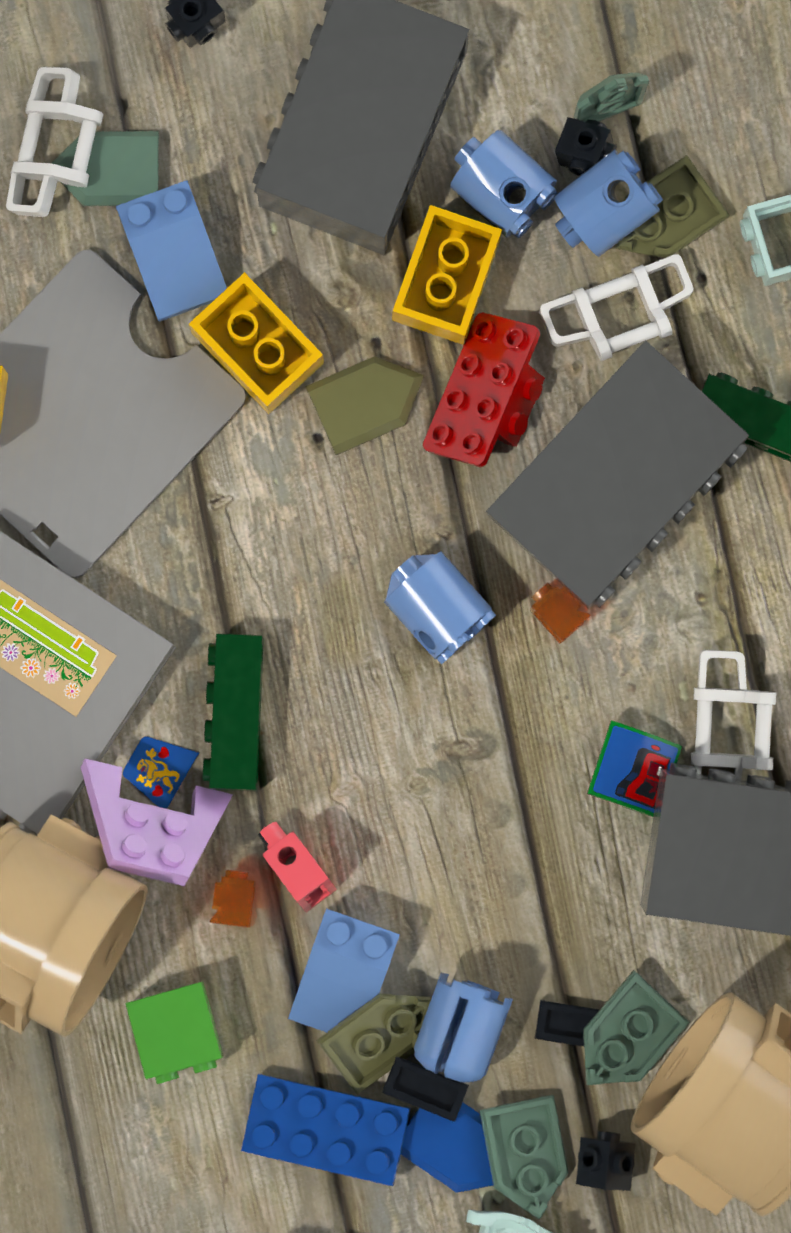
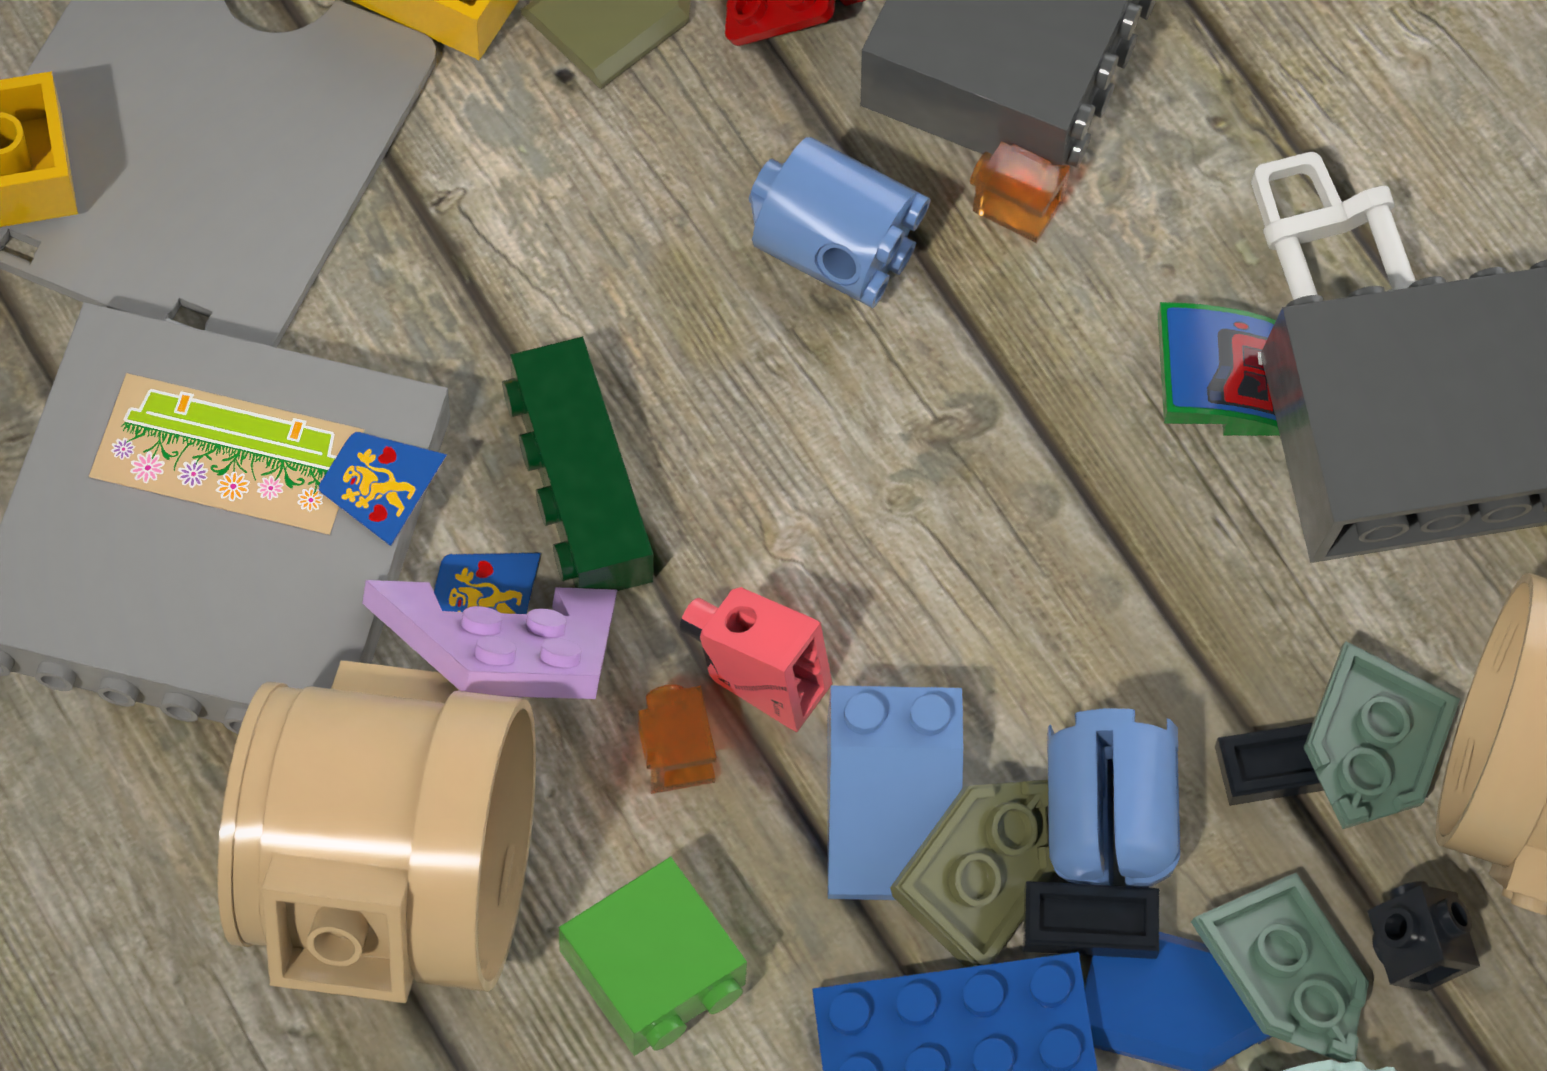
camera: 20 degrees left, 20 degrees down
none -> blue sticker [319,432,447,546]

